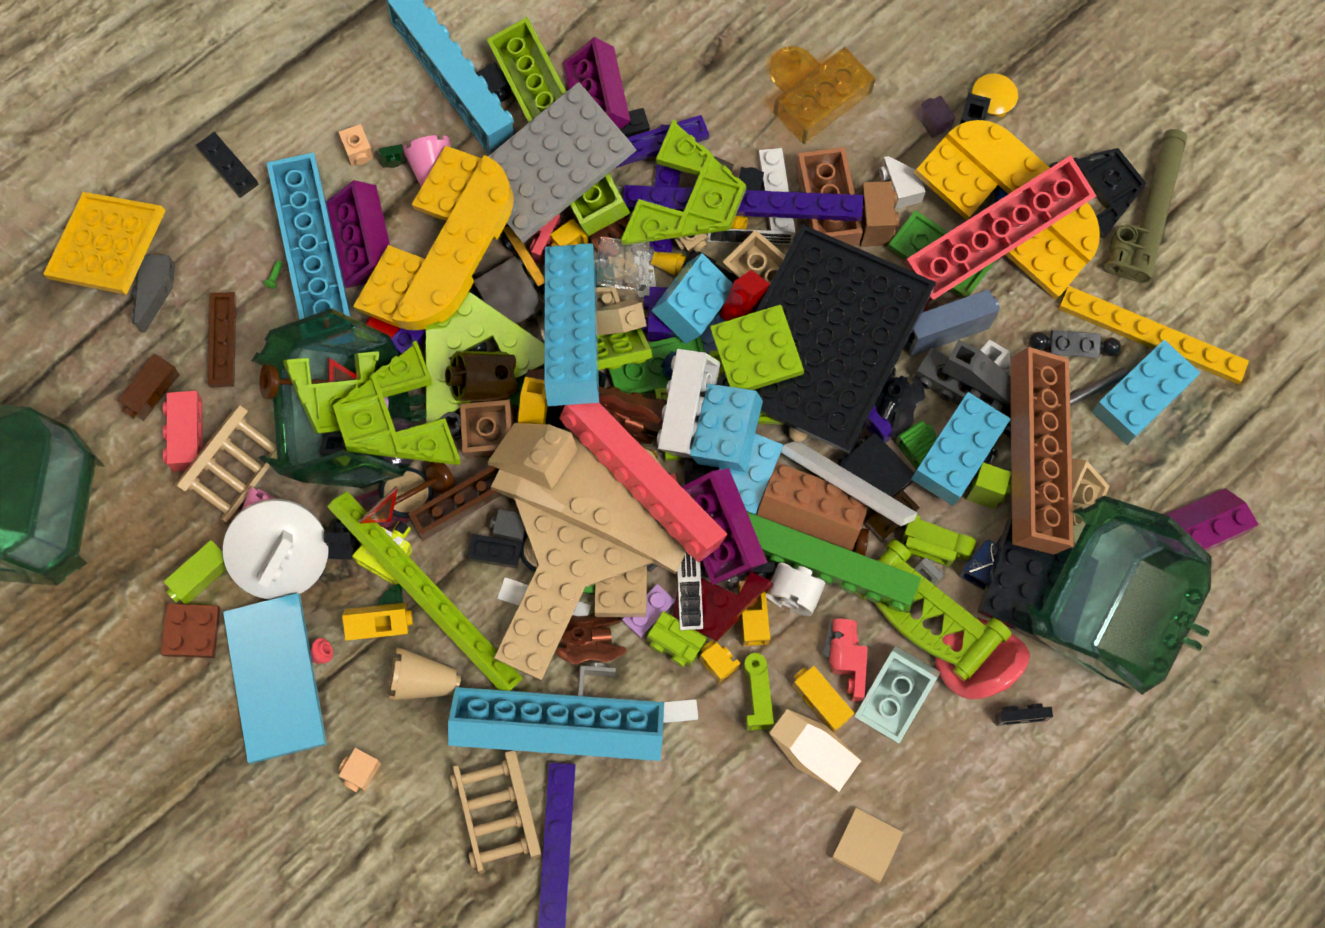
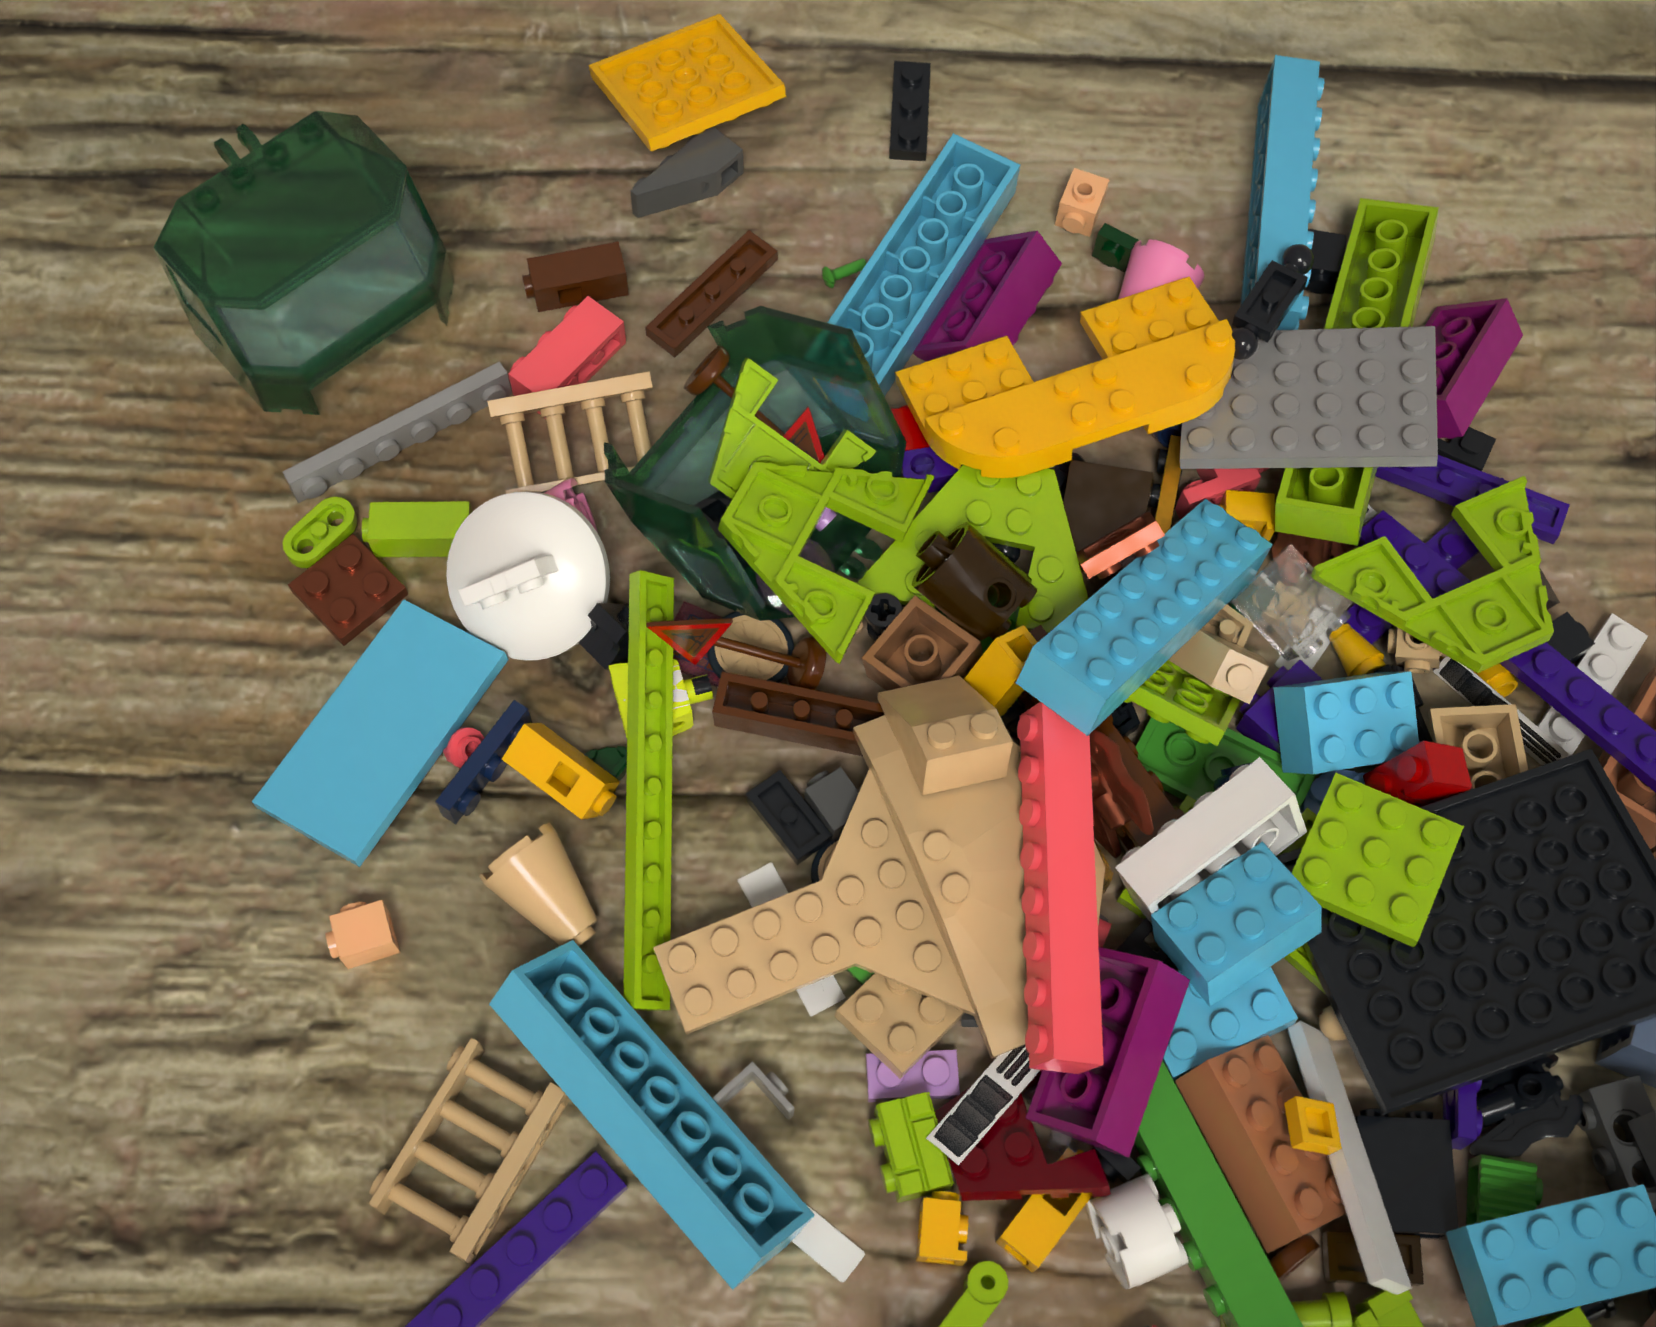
camera: 45 degrees right, 5 degrees down
copper piece [556,612,627,665] -> none
none -> light grey plate [282,361,512,503]
none -> lime plate [283,497,357,568]
none -> dark blue plate [435,700,532,825]
none -> plate [1076,511,1165,579]
none -> black plate [1232,244,1314,360]
none -> yellow plate [1284,1096,1342,1155]

